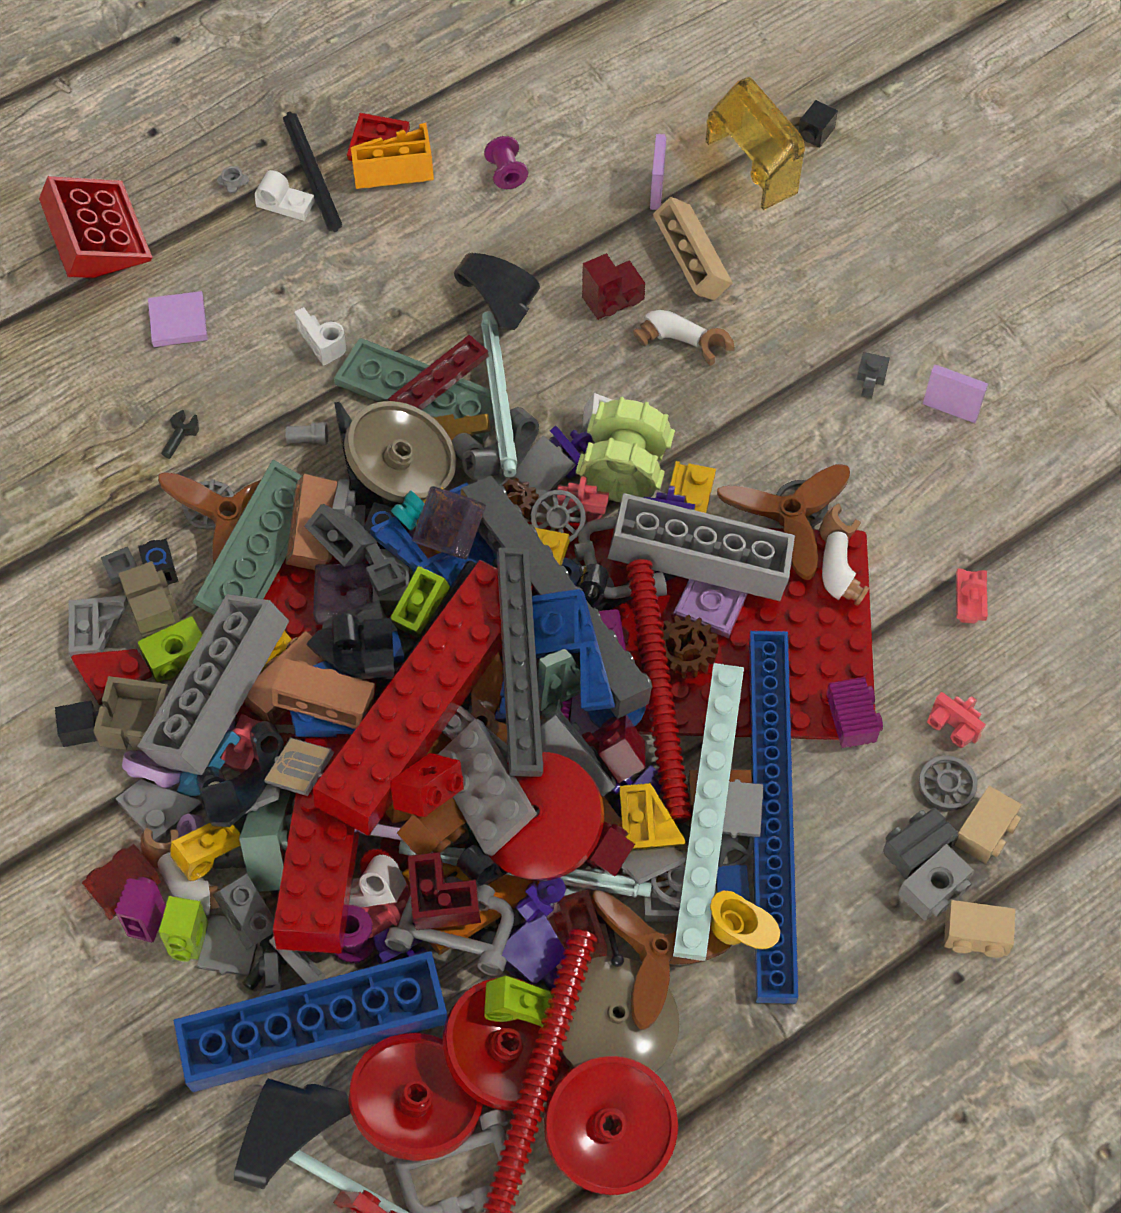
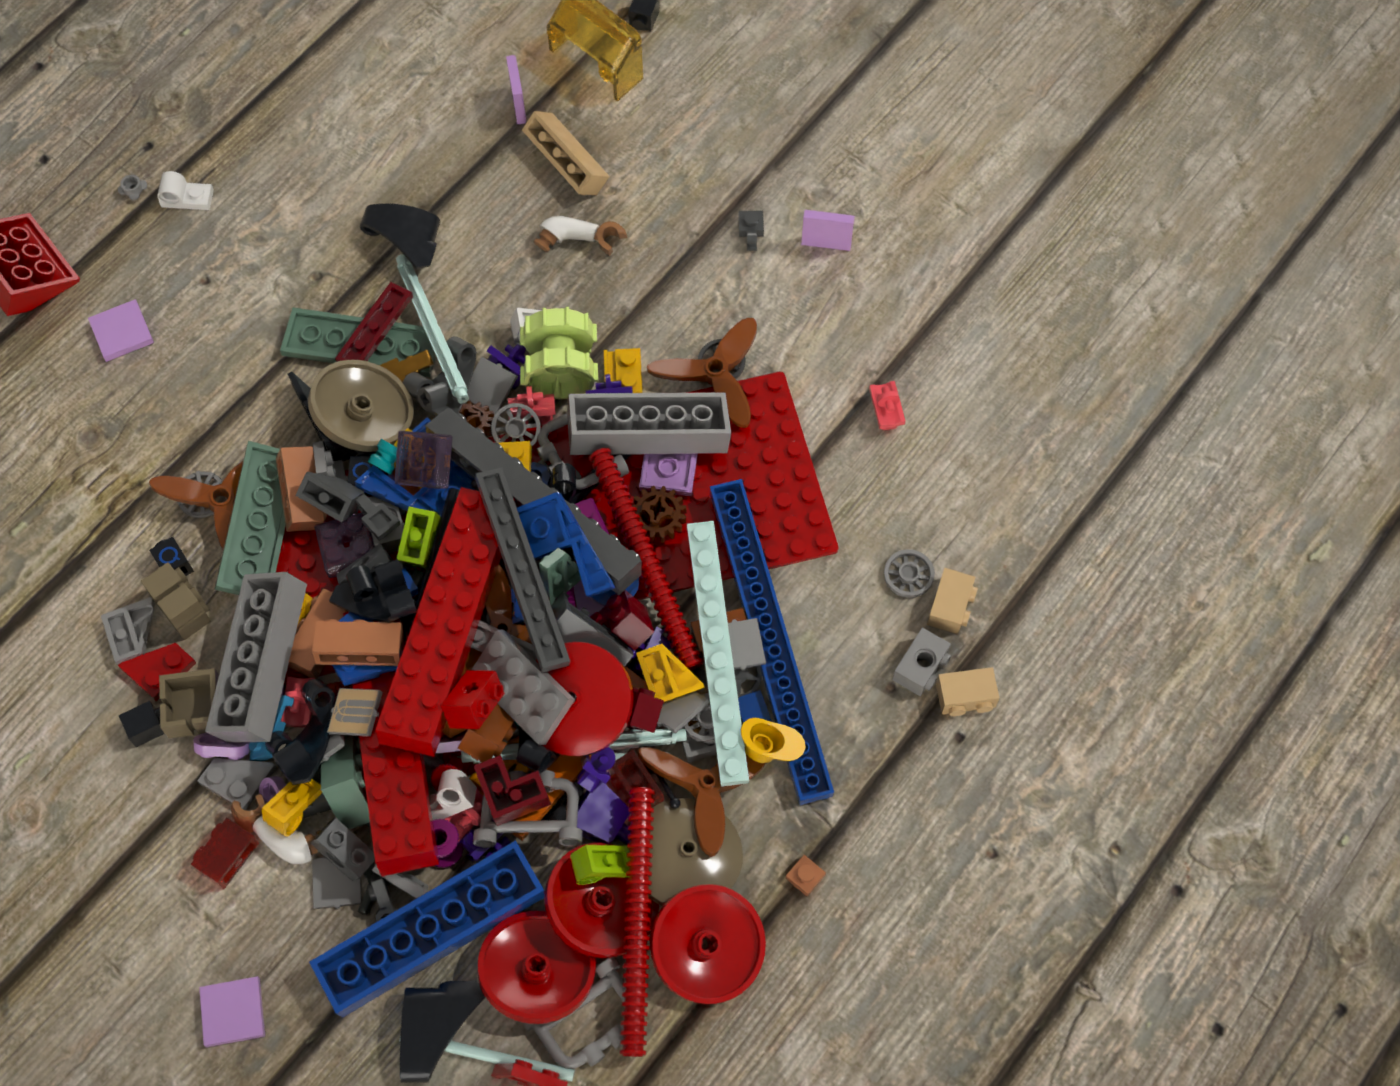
camera: 15 degrees left, 5 degrees up
dark grey plate [101,546,137,585] -> none
magenta brick [114,877,166,943] -> none
lime brick [138,616,202,683] -> none
lime brick [159,896,209,962] -> none
pearl dark grey bar [161,410,199,459] -> none
black axle [283,112,342,232] -> none
light grey pin [286,422,328,445] -> none
white plate [294,307,346,366] -> none
red wing [347,113,410,161] -> none
light orange wedge [351,122,434,189] -> none
magenta hose [484,136,529,190] -> none
dark red brick [582,253,646,320] -> none
piece [819,504,869,606] -> none
magenta brick [826,677,883,748] -> none
dark grey brick [883,808,959,879] -> none
coral hips [927,692,986,748] -> none
none -> lavender tile [199,976,265,1047]
none -> nougat plate [786,855,826,897]

